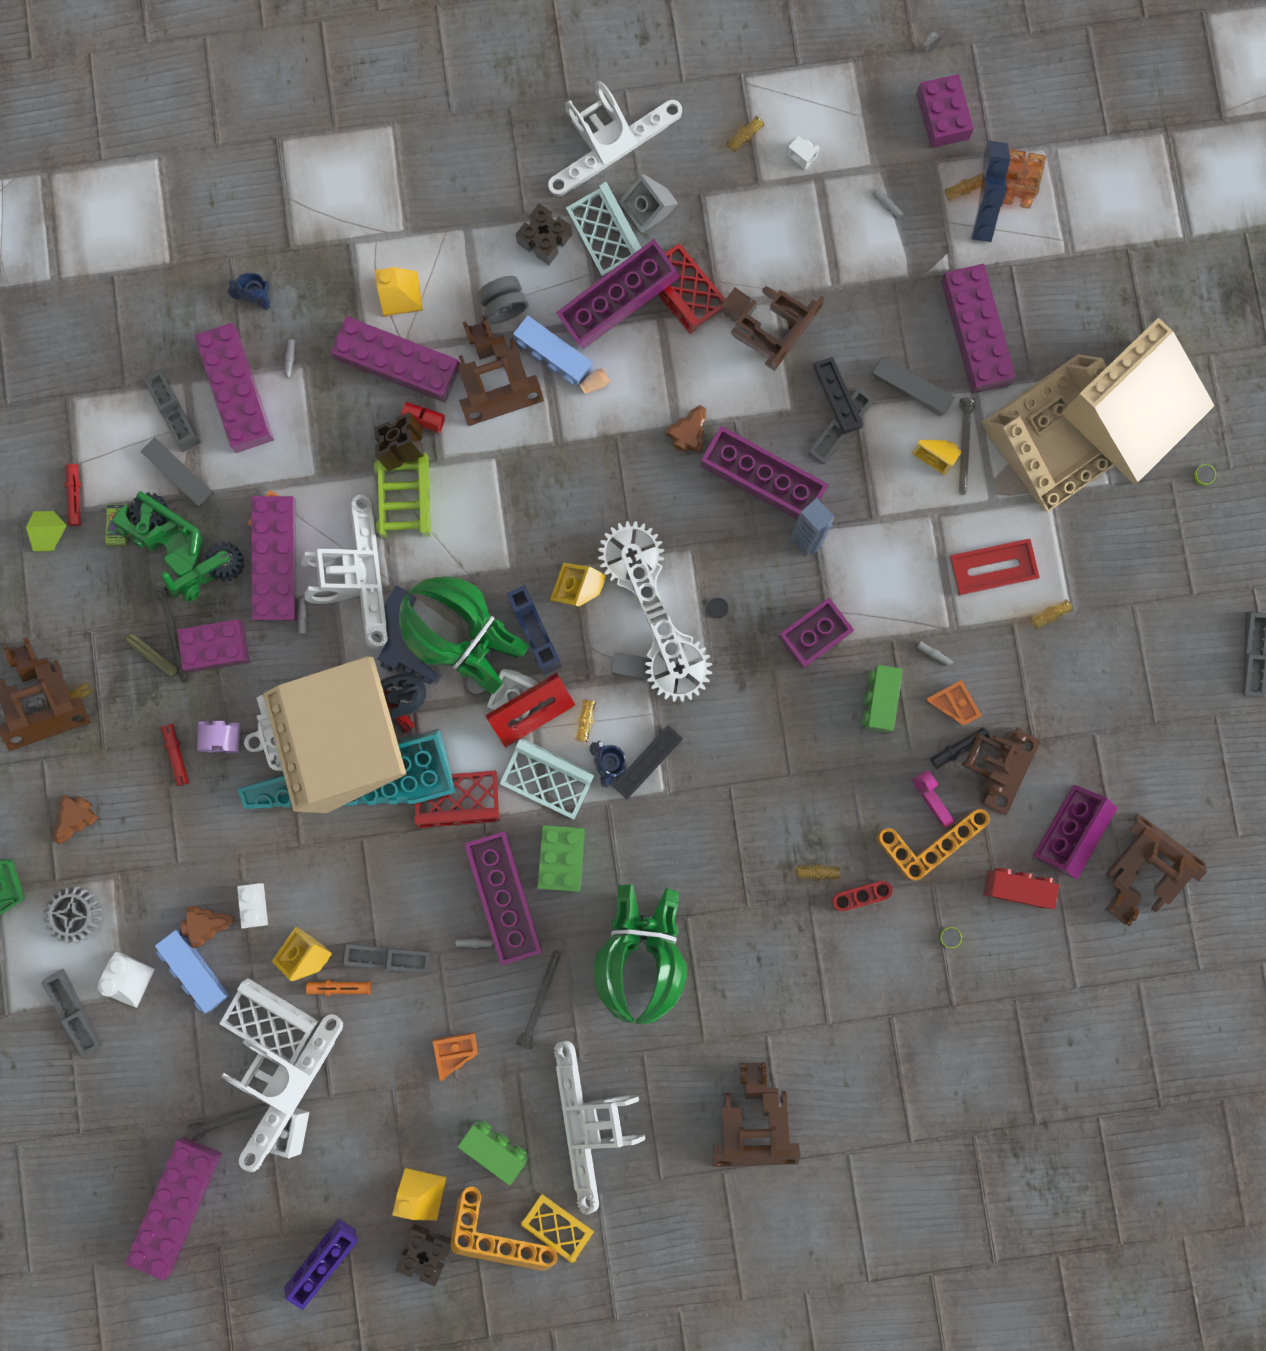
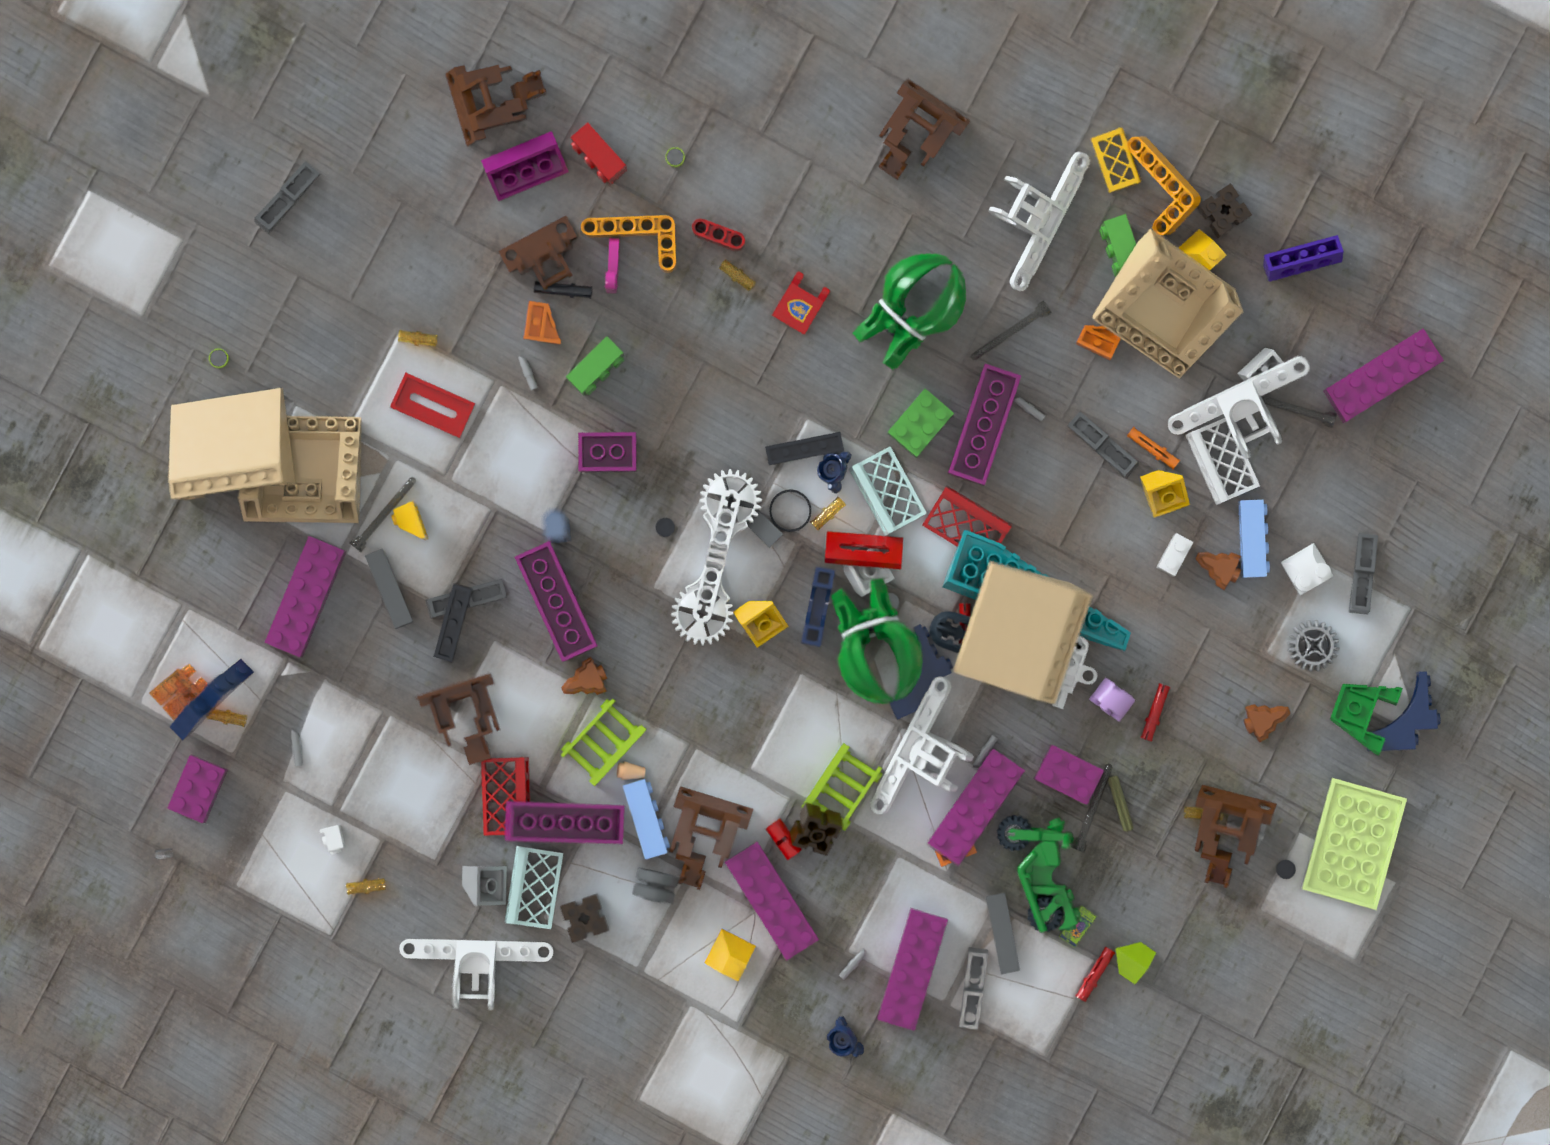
camera: 145 degrees left, 5 degrees up
none -> lime fence [561,698,647,786]
none -> black tyre [769,489,812,532]
none -> red flag [772,271,830,335]
none -> tan slope [1093,229,1243,379]

